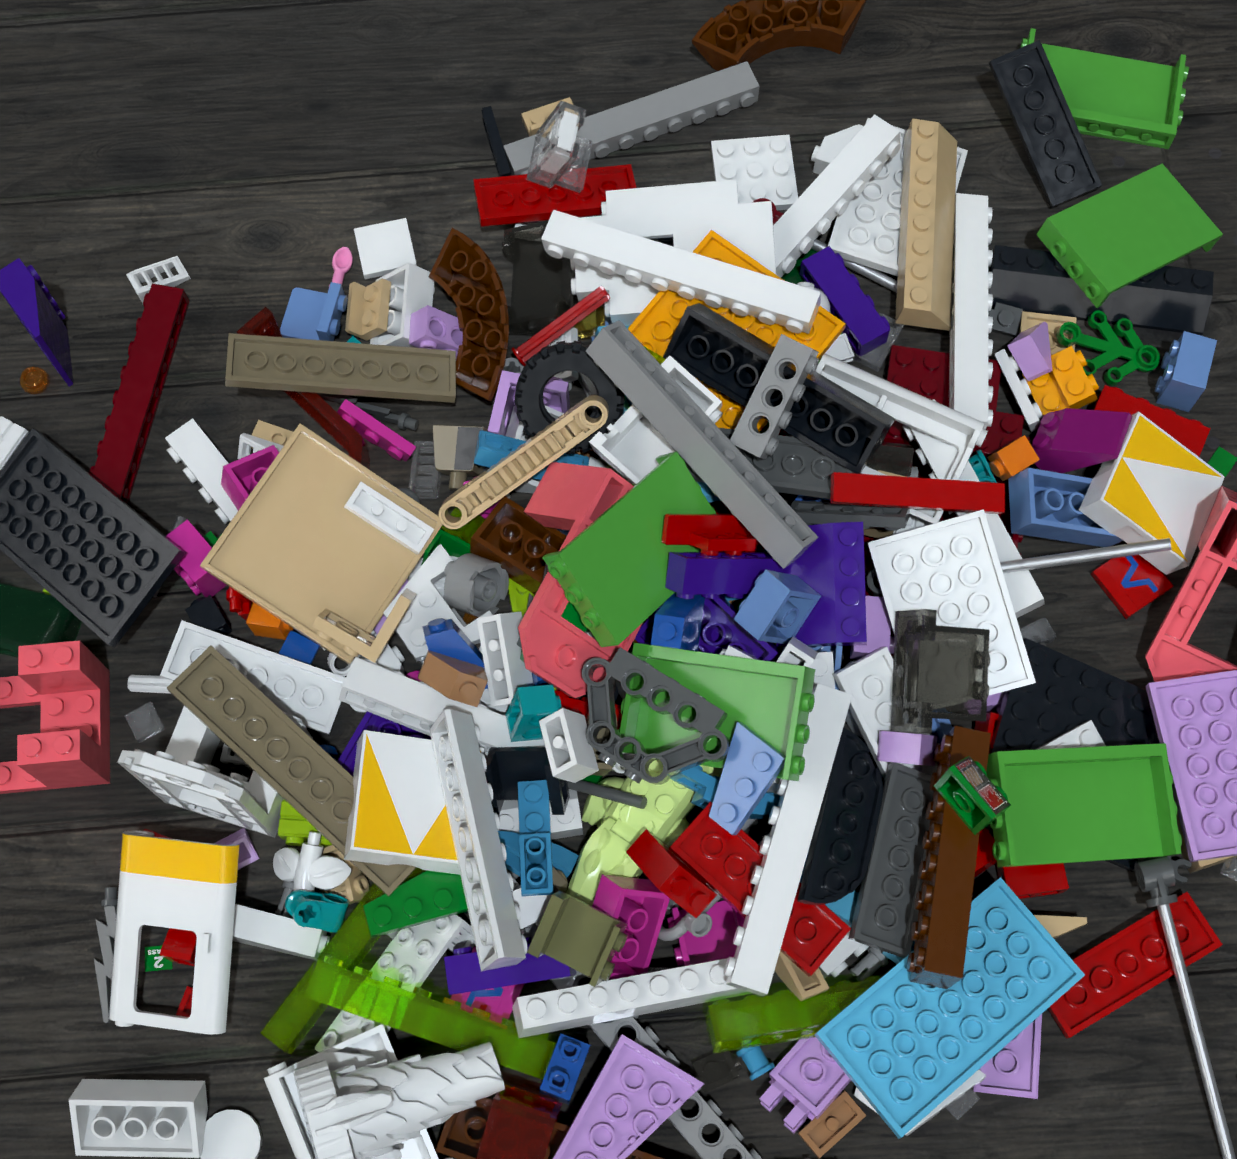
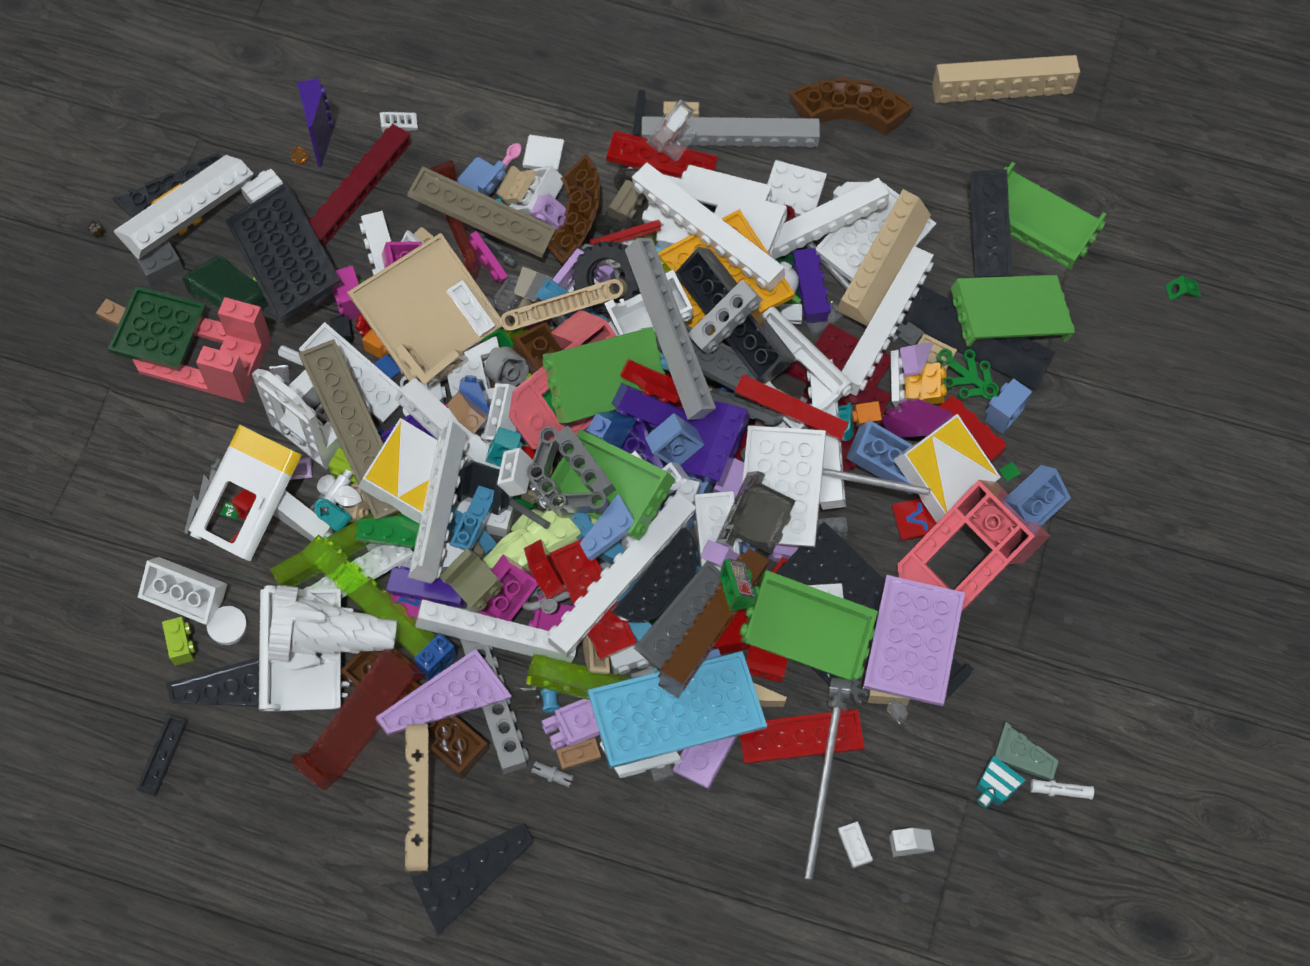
camera: 20 degrees right, 5 degrees down
none -> dark tan brick [608,180,646,224]

